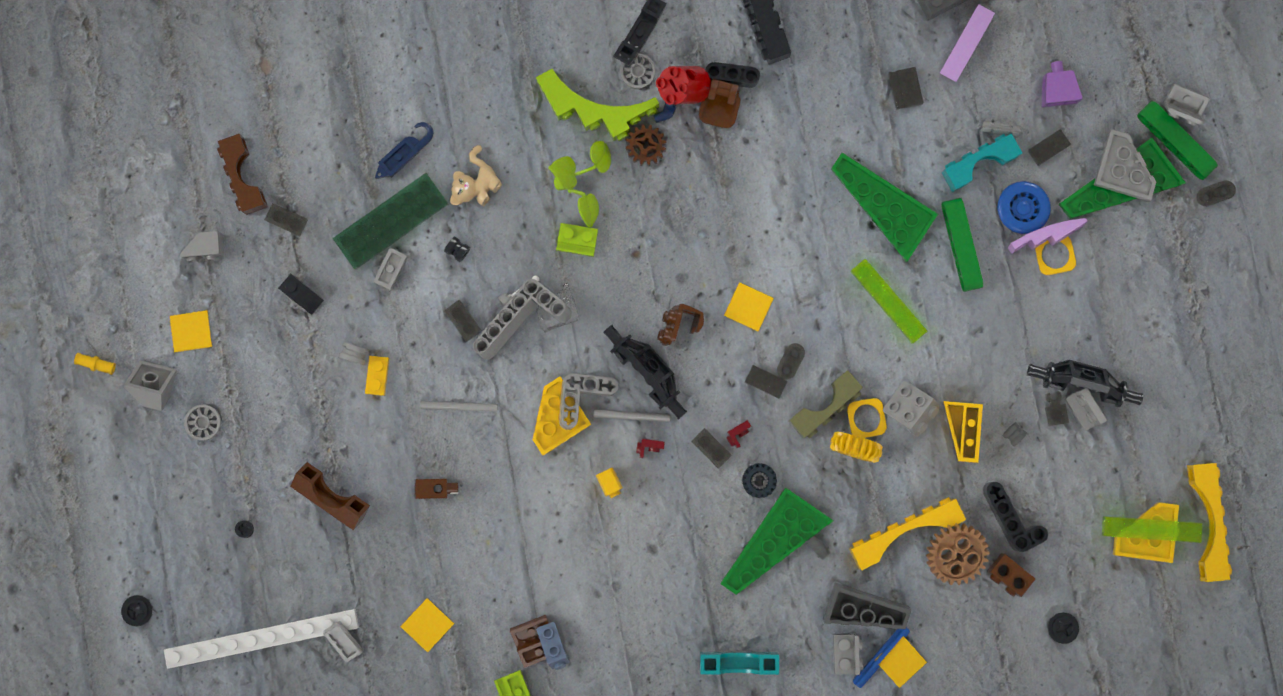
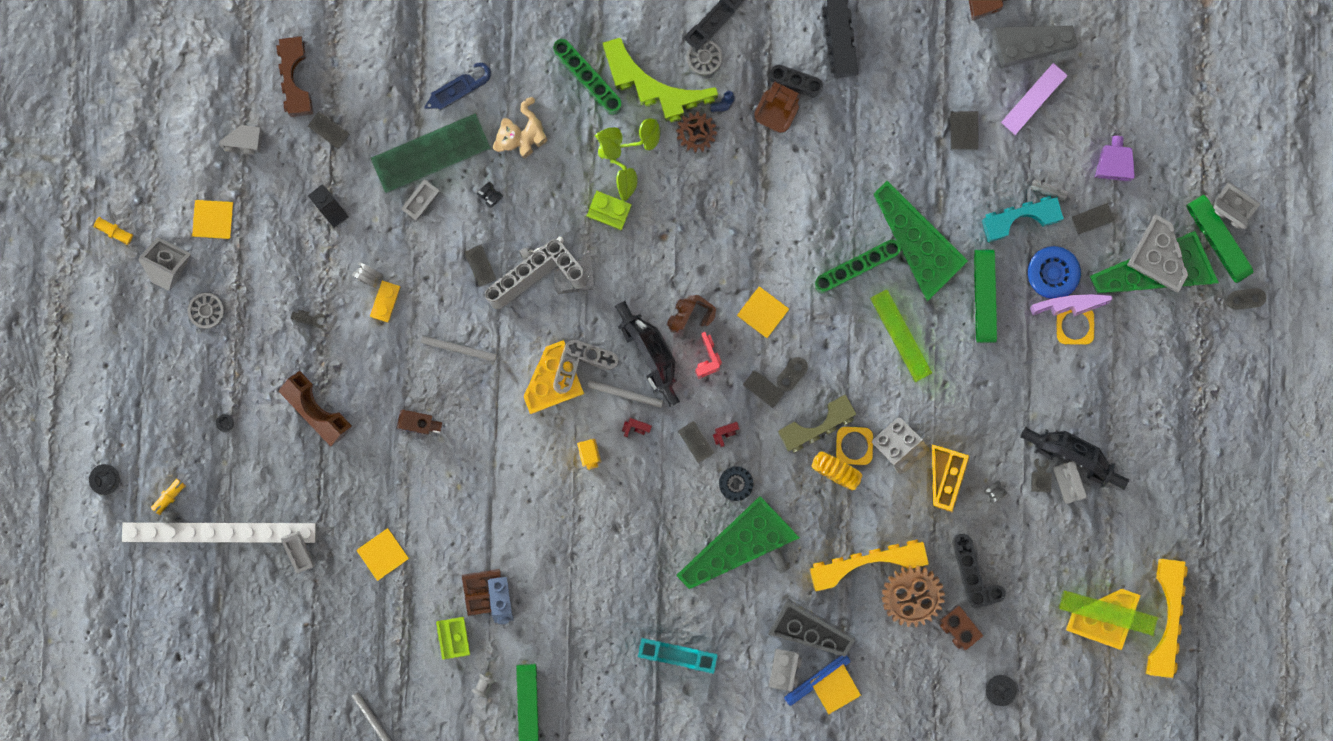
camera: 10 degrees right, 0 degrees up
red cylinder [656,66,711,105] -> none
none -> yellow pin [151,478,186,515]
none -> dark grey bush [162,513,180,523]
none -> clear smoke plate [291,310,327,329]
none -> green beam [553,39,622,115]
none -> coral bracket [695,332,722,379]
none -> green beam [814,240,901,293]

